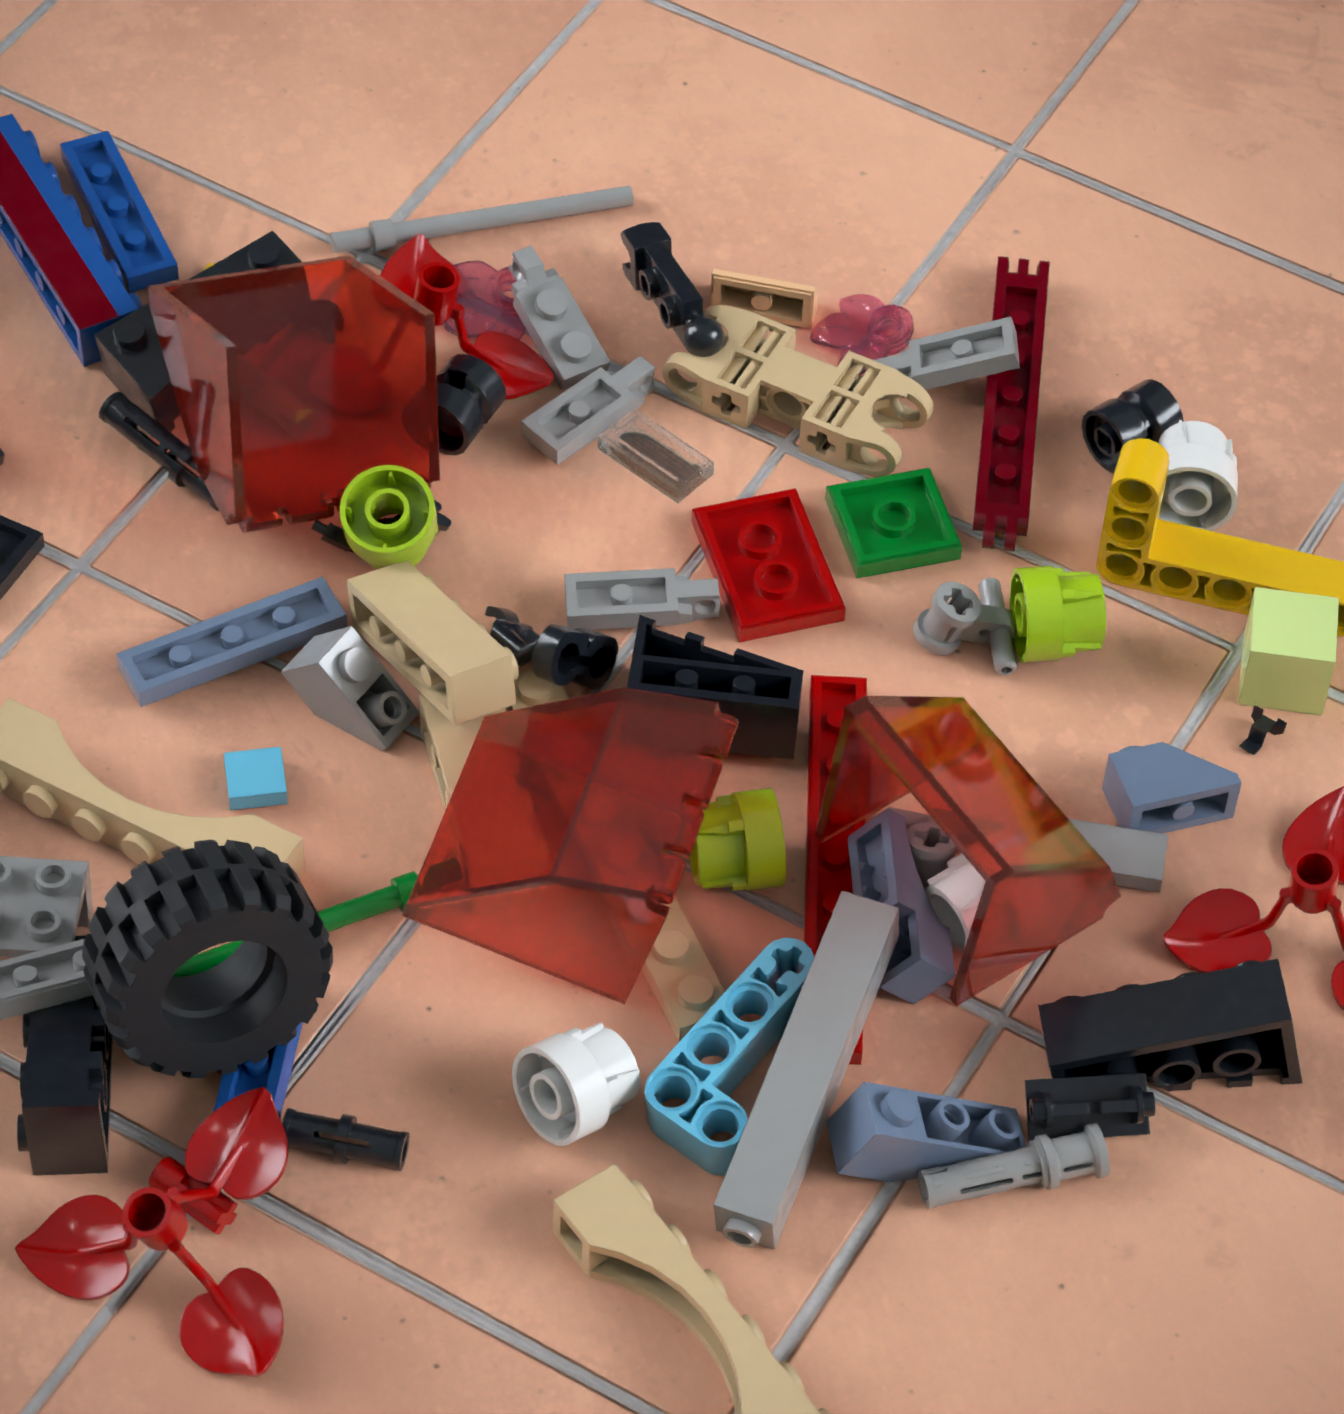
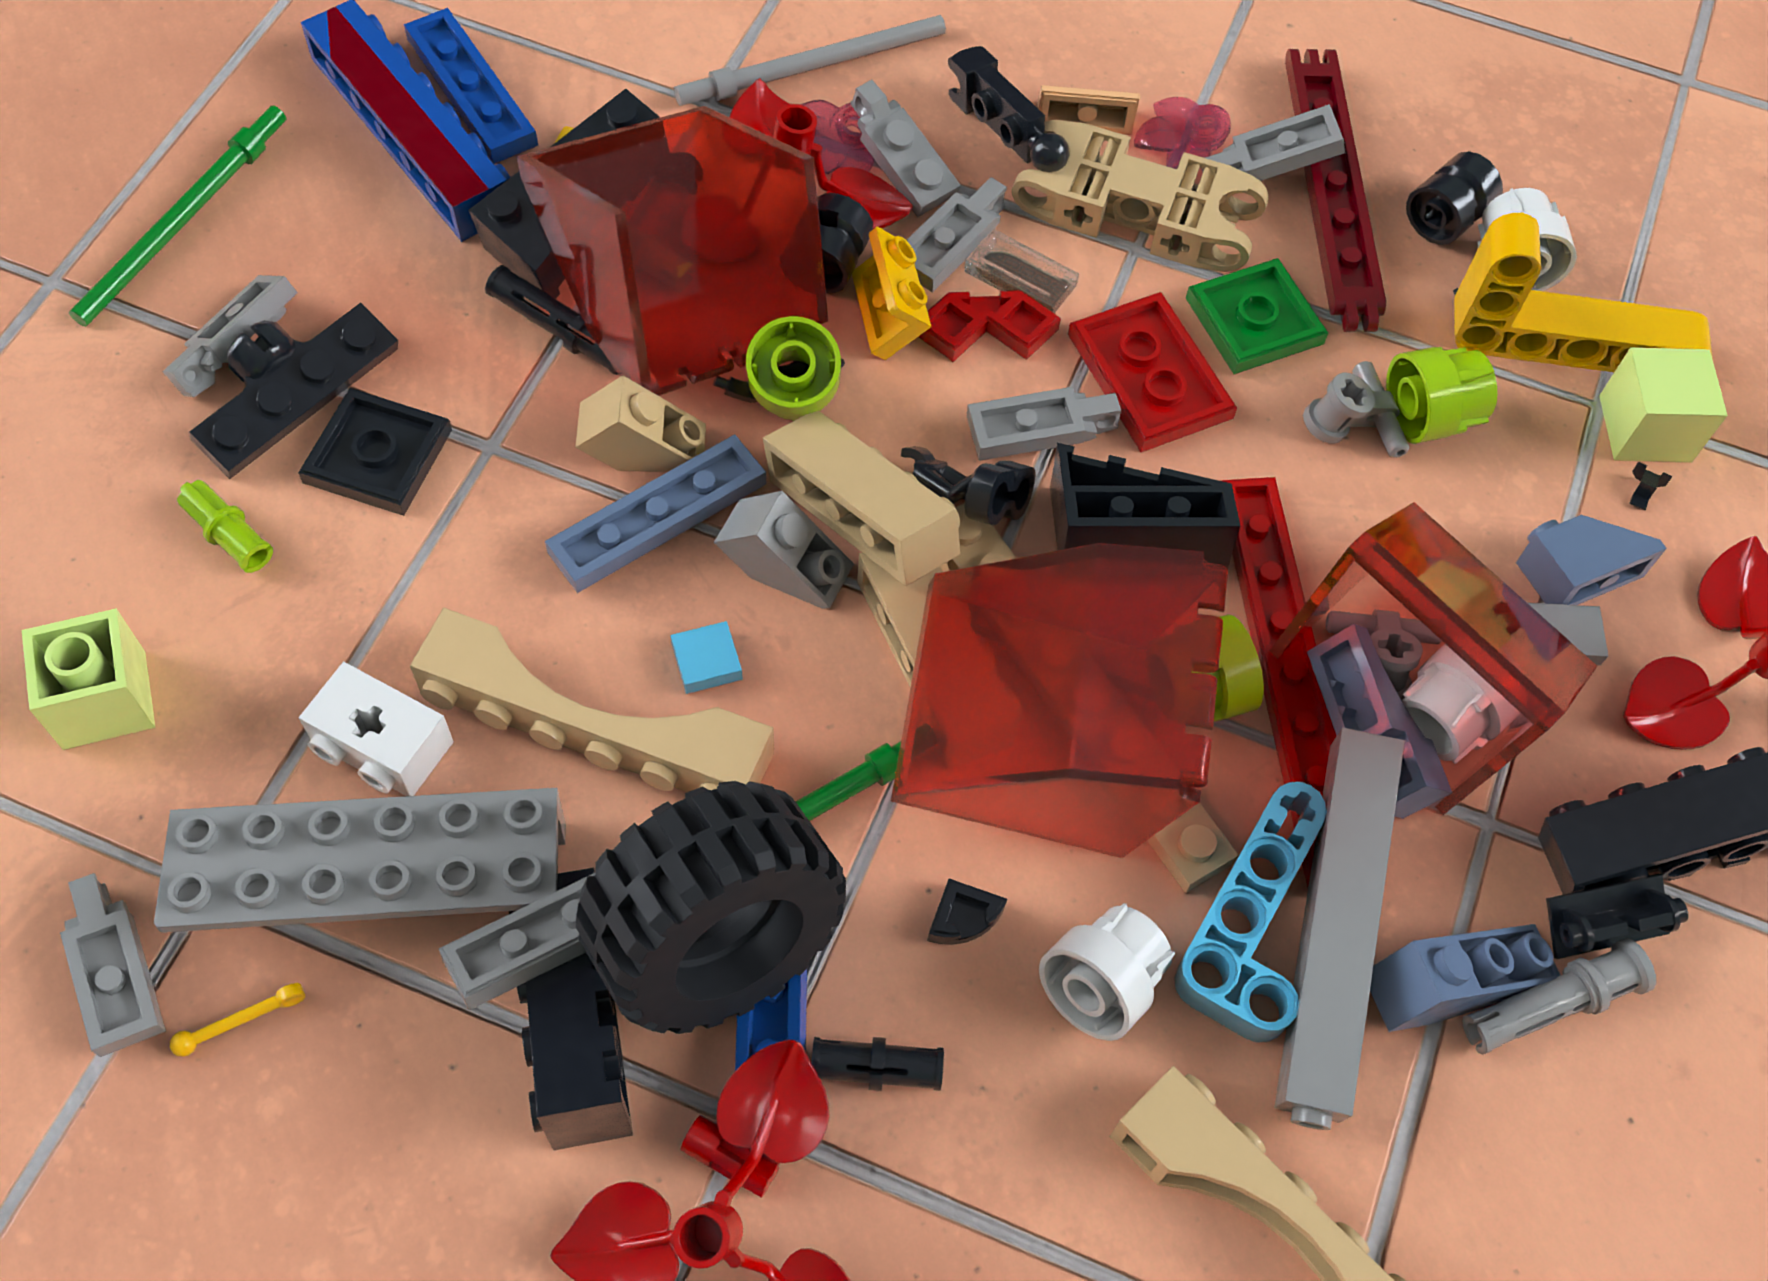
camera: 10 degrees left, 10 degrees up
none -> tan slope [575,375,706,472]
none -> yellow bracket [852,226,931,360]
none -> red tile [918,290,1061,362]
none -> black tile [927,878,1007,945]

